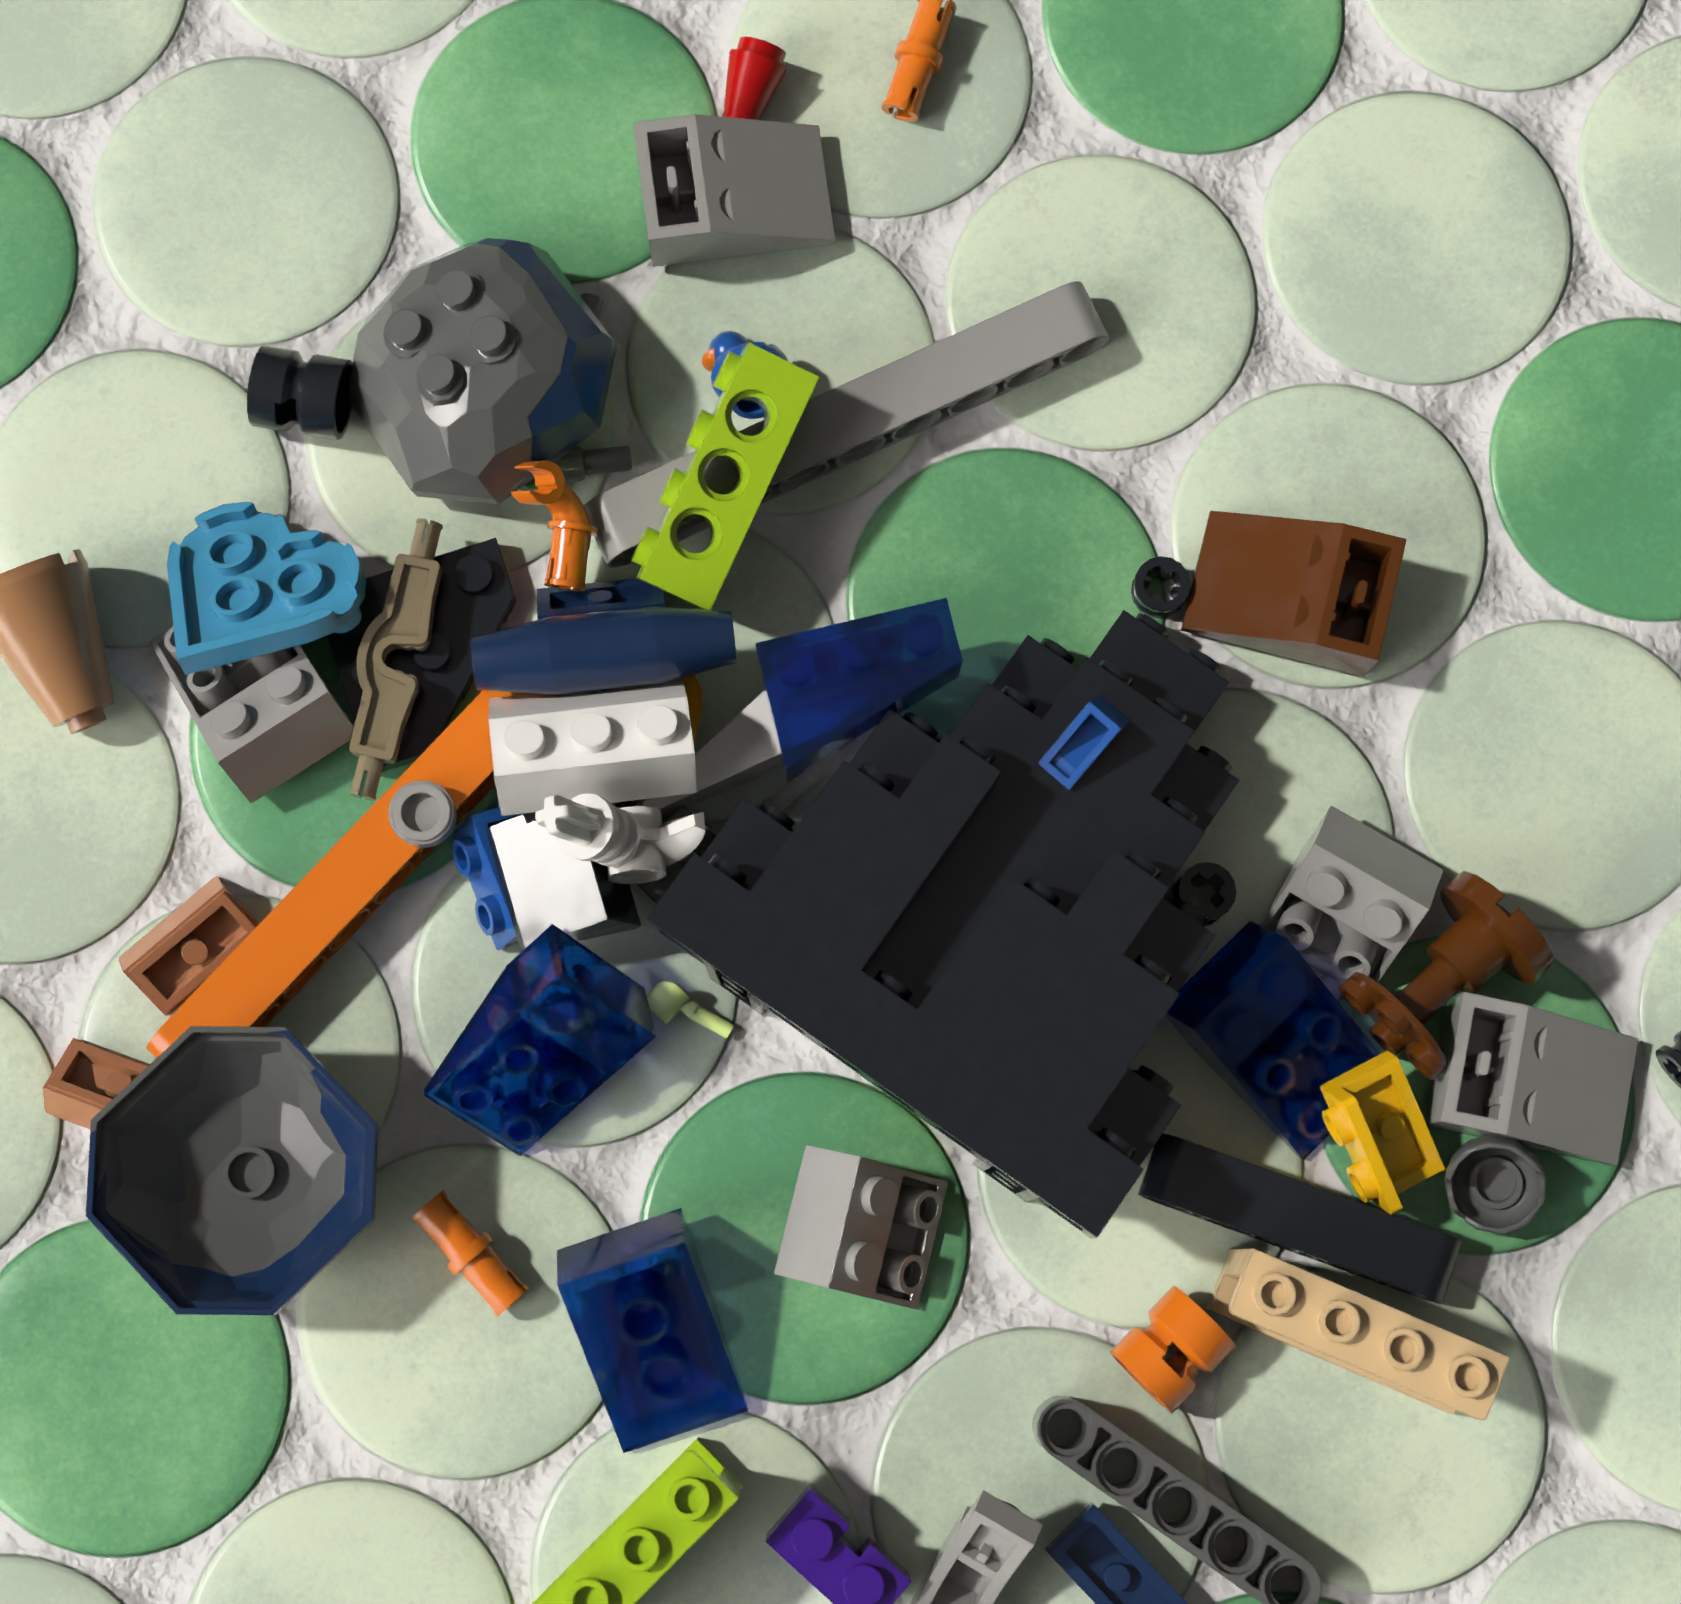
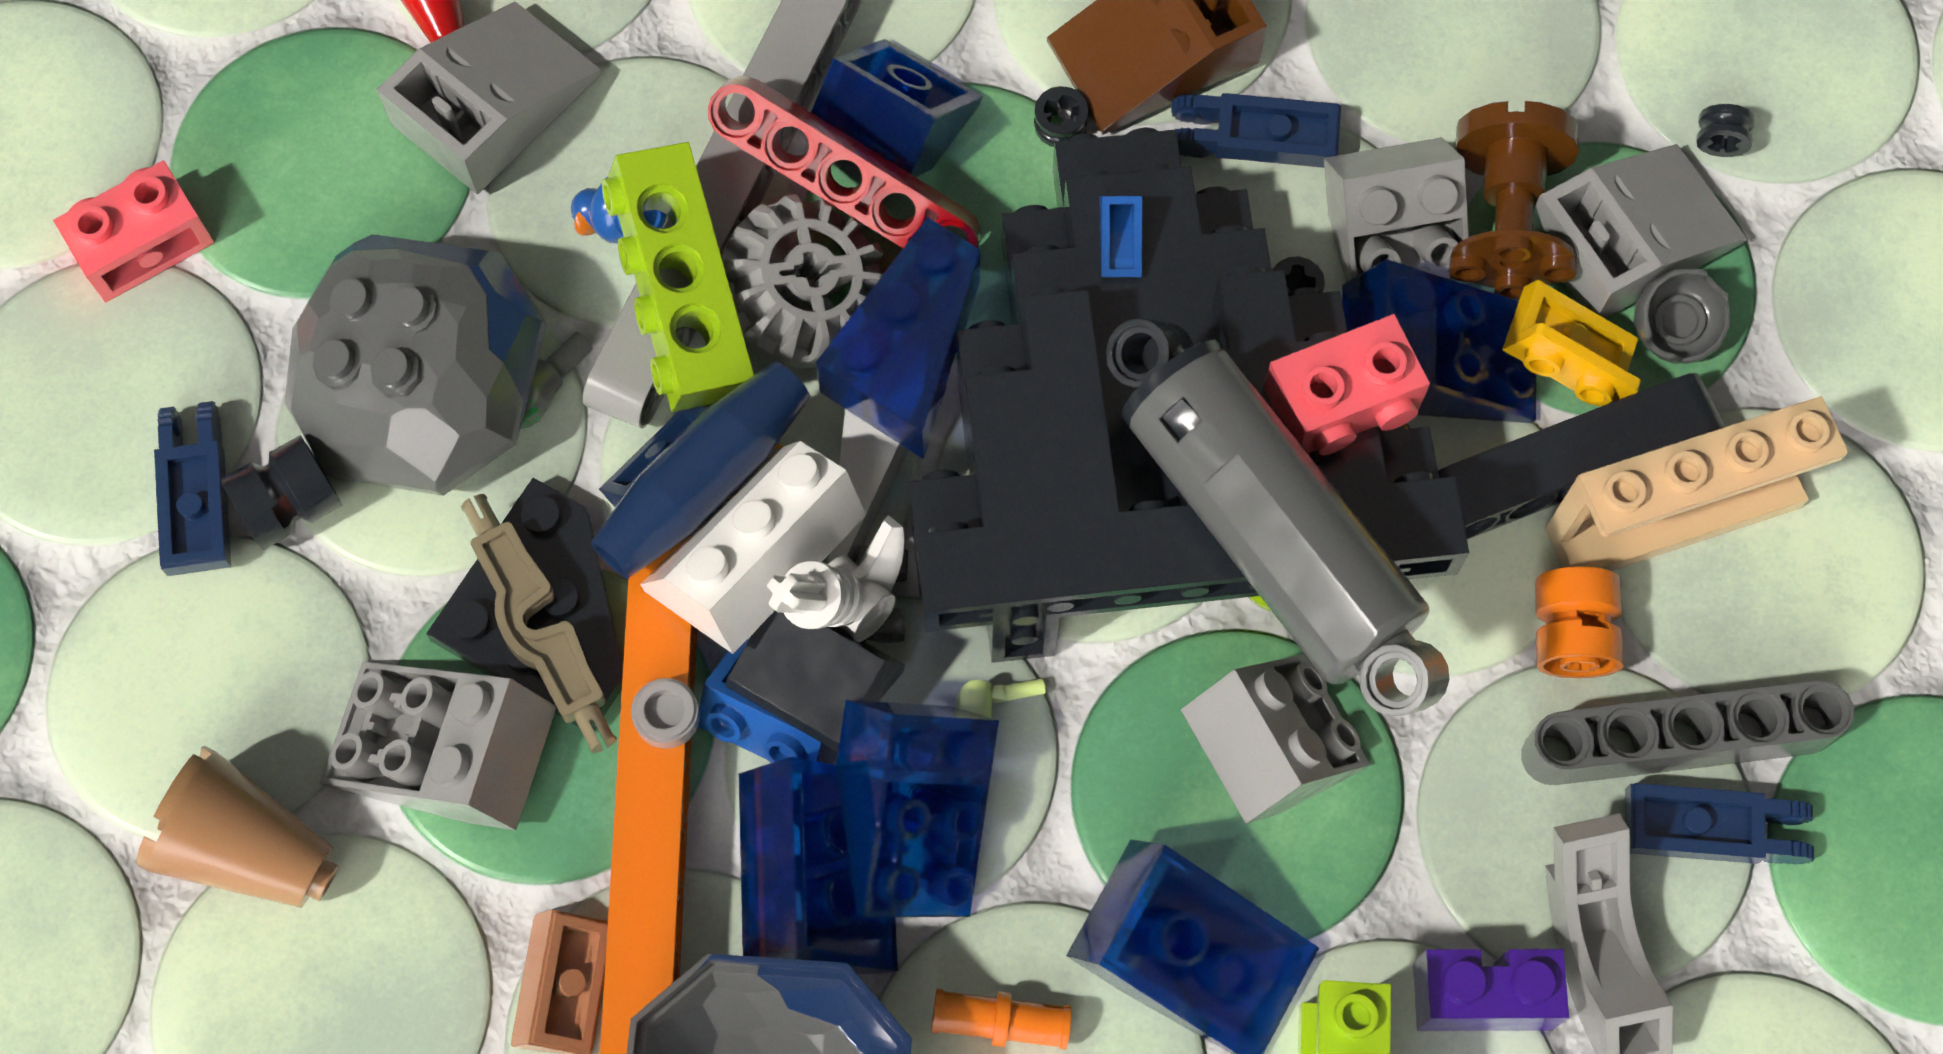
camera: 40 degrees left, 10 degrees down
dark azure plate [167,502,366,675] -> none
orange piece [511,461,598,591] -> none
none -> coral brick [53,160,214,303]
none -> dark blue hinge [154,401,231,576]
none -> beam [708,76,981,272]
none -> light grey gear [720,194,888,368]
none -> clear blue slope [739,757,898,975]
none -> clear blue slope [811,39,983,177]
none -> dark grey piece [1106,318,1450,716]
none -> dark blue hinge [1171,93,1341,168]
none -> coral brick [1263,314,1430,455]

